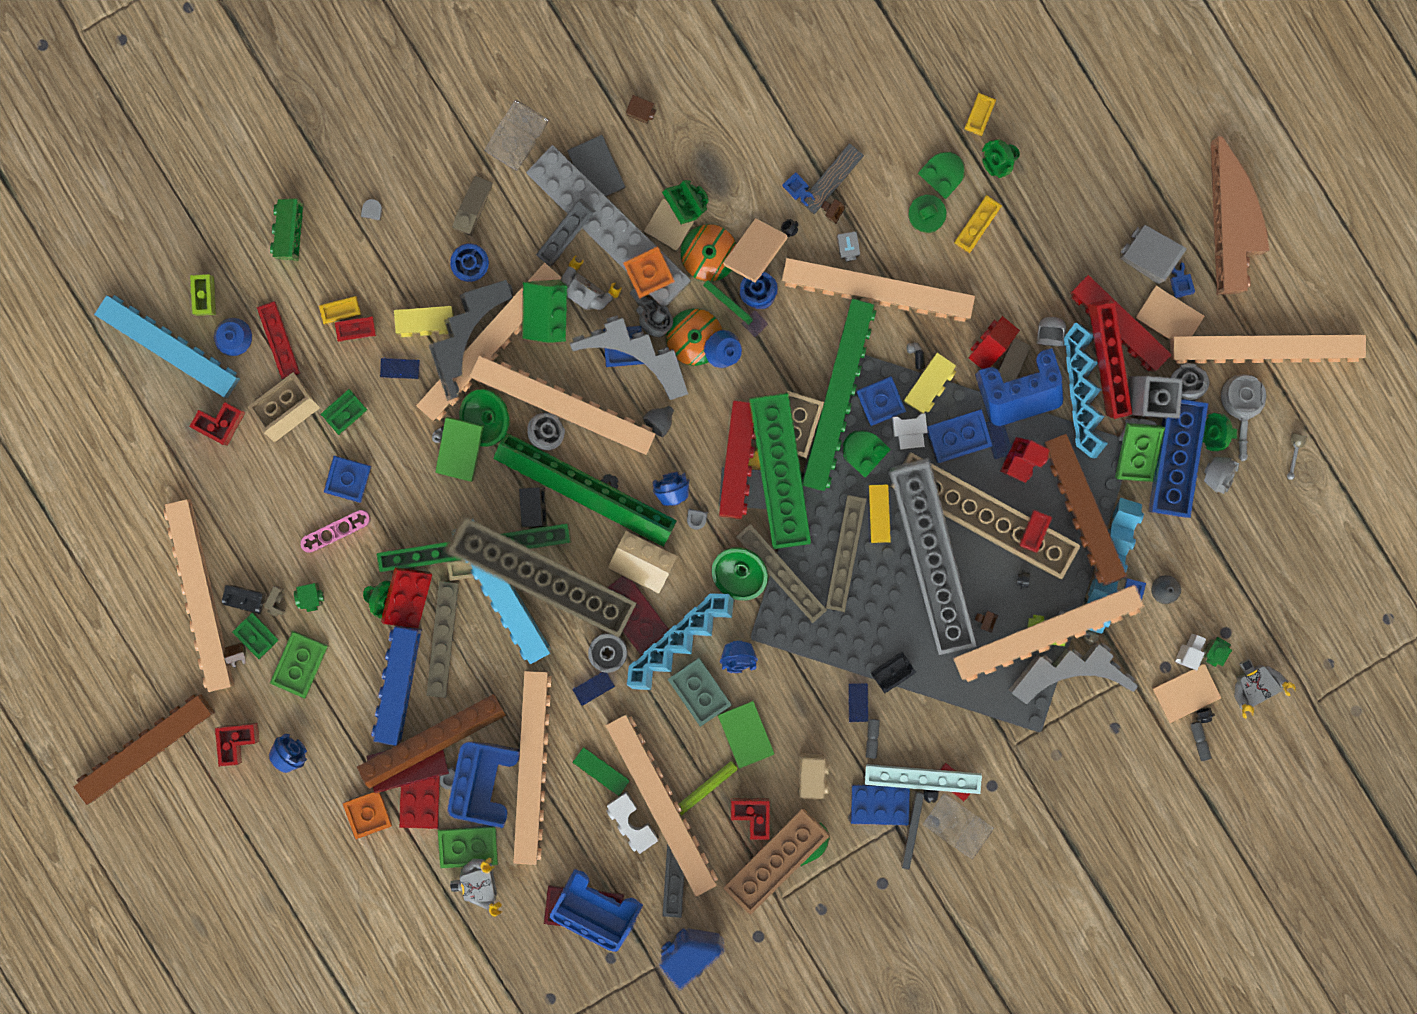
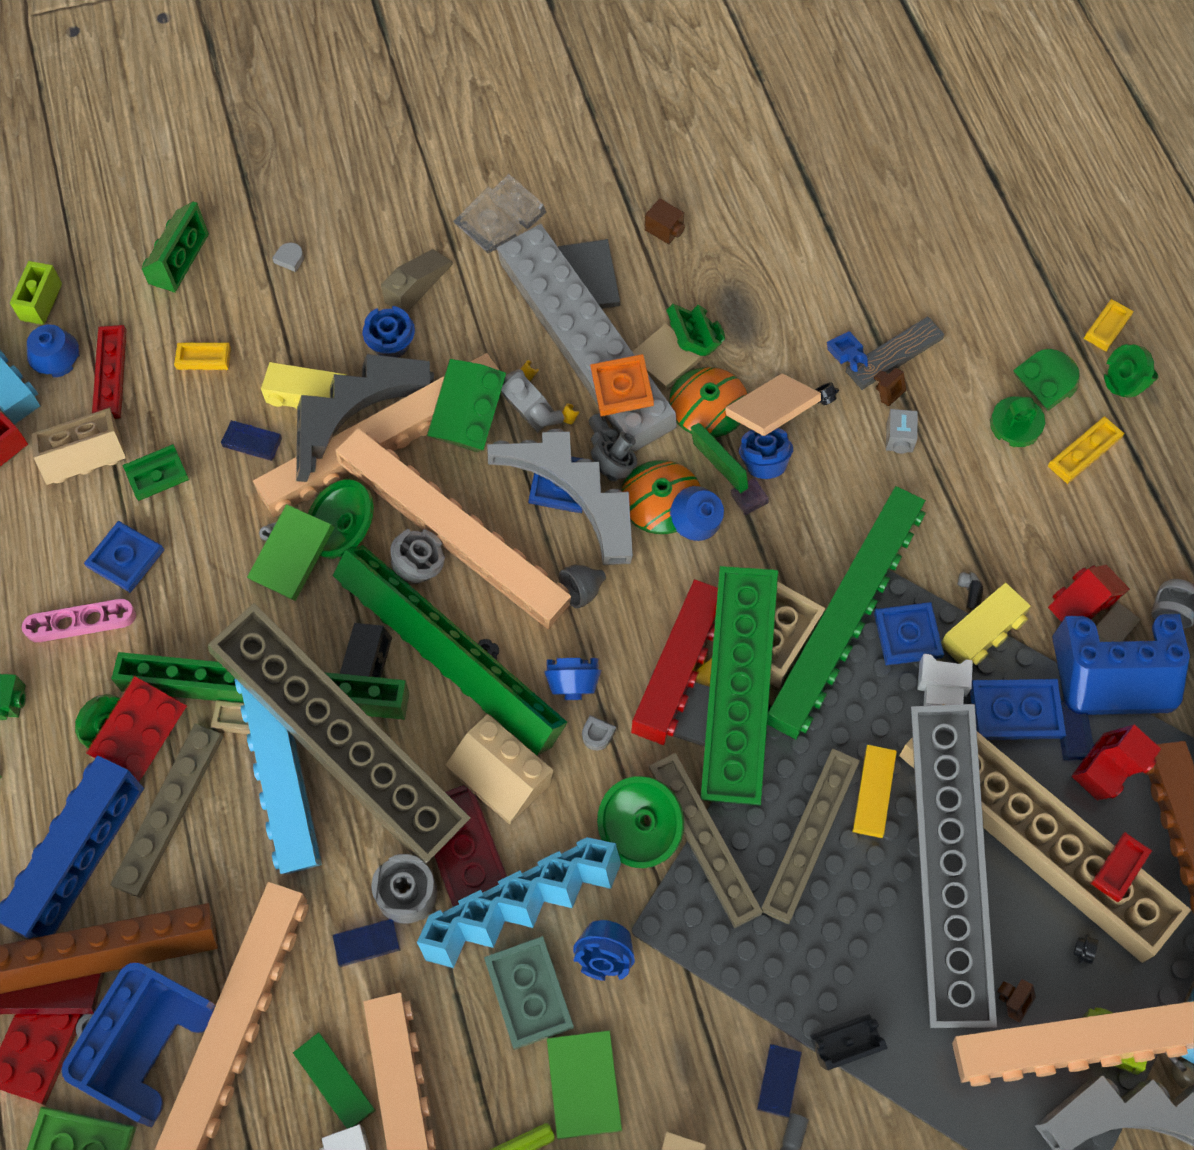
camera: 20 degrees right, 25 degrees down
red plate [335,317,376,342] -> none
dark grey tile [536,198,596,267] -> none
light nougat brick [781,258,975,322] -> none
green slope [843,430,891,478] -> none

